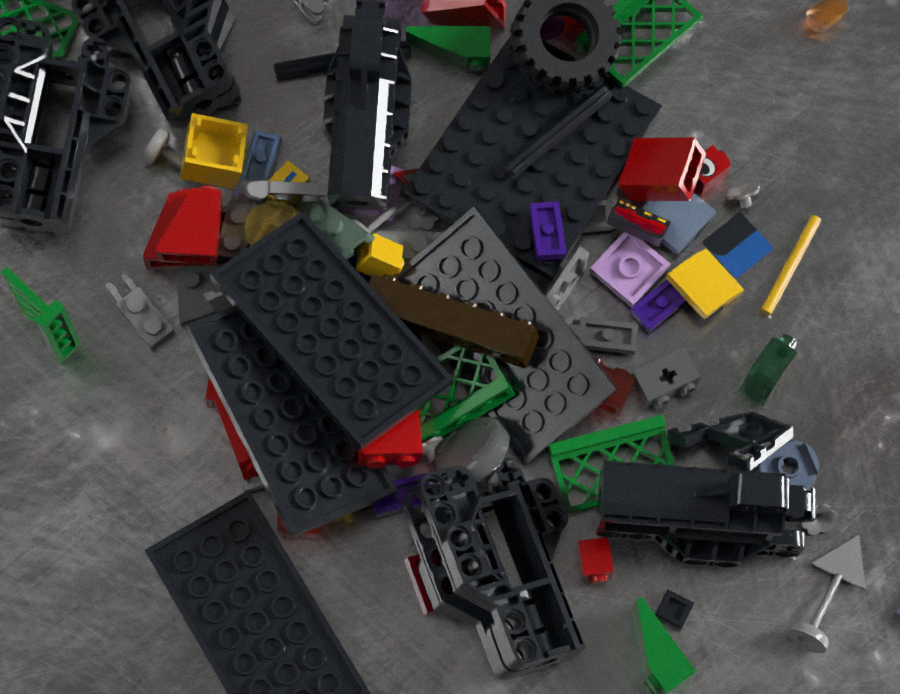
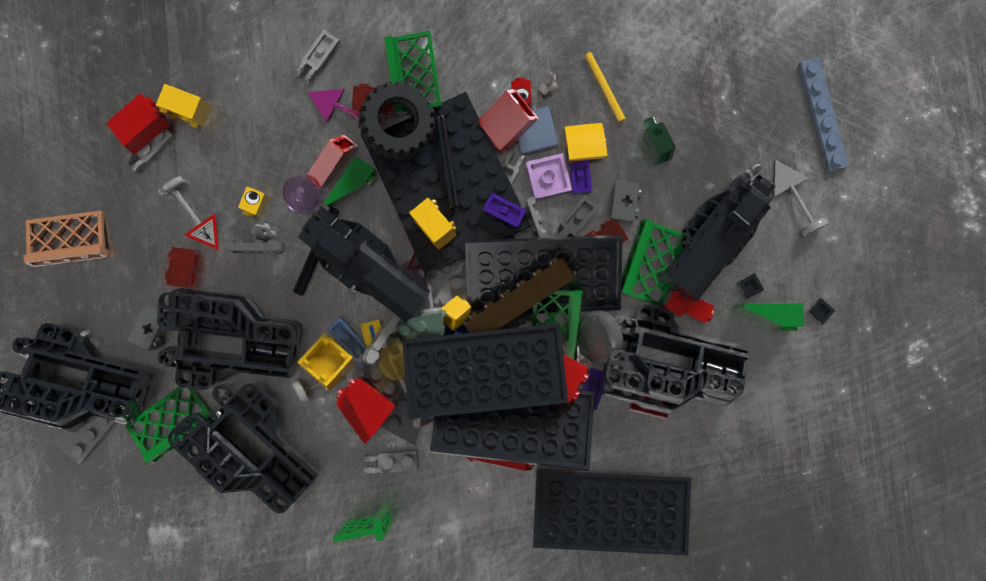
camera: 50 degrees left, 15 degrees up
slope [607,199,671,247] -> none
black wing [667,411,793,471] -> none
sticker [703,212,773,279] -> none
sand blue plate [758,438,819,490] -> none
none -> yellow container [409,198,457,250]
none -> red brick [662,290,691,318]

